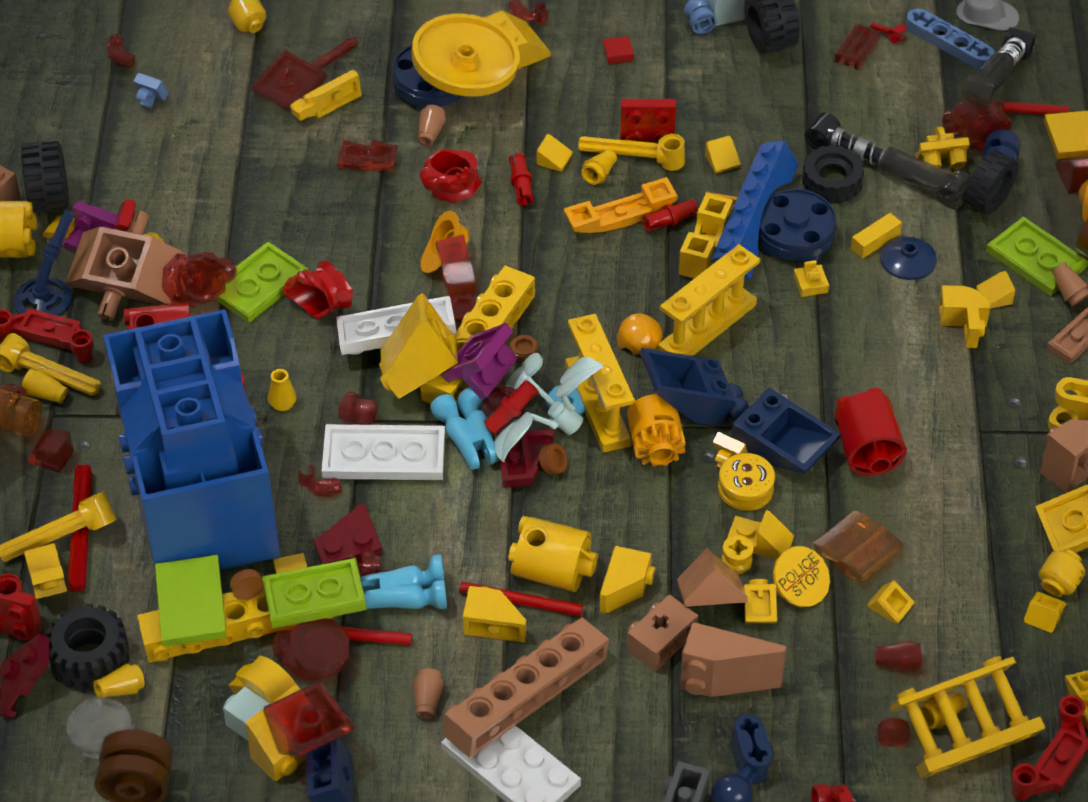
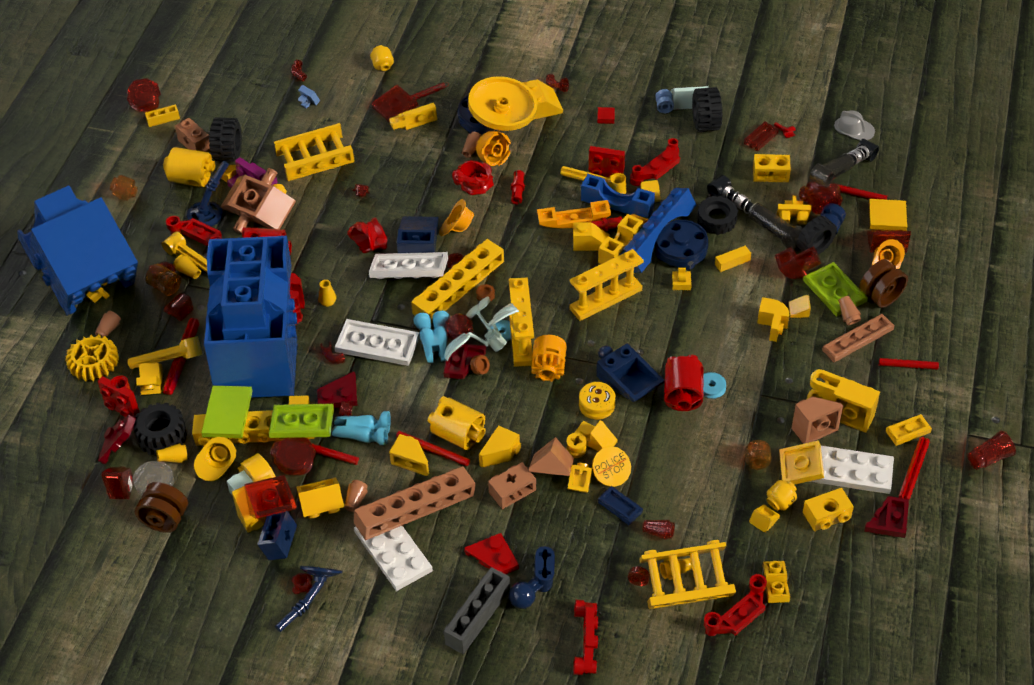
camera: 15 degrees right, 0 degrees up
red tile [113,198,136,232] -> none
clear red piece [162,252,237,308] -> none
lime tile [208,242,309,323] -> none
dark orange tile [230,569,264,600] -> none
clear red slope [337,139,398,171] -> none
clear red wheel [338,391,378,425] -> none
yellow slope [379,293,458,399] -> none
clear red slope [435,235,477,300] -> none
magenta bracket [441,323,518,399] -> none
red pin [484,379,539,435] -> none
yellow slope [537,134,573,172] -> none
yellow cone [581,149,617,185] -> none
light orange hair [616,313,663,356] -> none
dark blue slope [640,348,743,426] -> none
nougat slope [680,622,787,697] -> none
yellow tile [713,432,748,468] -> none
clear orange slope [813,510,904,582] -> none
yellow slope [867,580,915,624] -> none
dark blue dish [880,236,937,280] -> none
medium blue beam [906,8,995,70] -> none
none -> clear red slope [101,466,134,499]
none -> yellow piece [194,437,236,481]
none -> yellow fence [274,123,354,181]
none -> yellow slope [296,477,344,519]
none -> clear red plate [352,184,370,197]
none -> dark blue slope [397,216,439,253]
none -> red wing [464,533,519,574]
none -> light orange cylinder [476,131,511,166]
none -> yellow slope [573,222,609,251]
none -> blue arch [581,174,655,219]
none -> dark blue tile [598,486,643,525]
none -> red plate [630,138,680,186]
none -> medium azure piece [703,372,726,398]
none -> clear orange head [745,440,772,470]
none -> yellow brick [753,154,791,182]
none -> clear red brick [775,246,821,279]

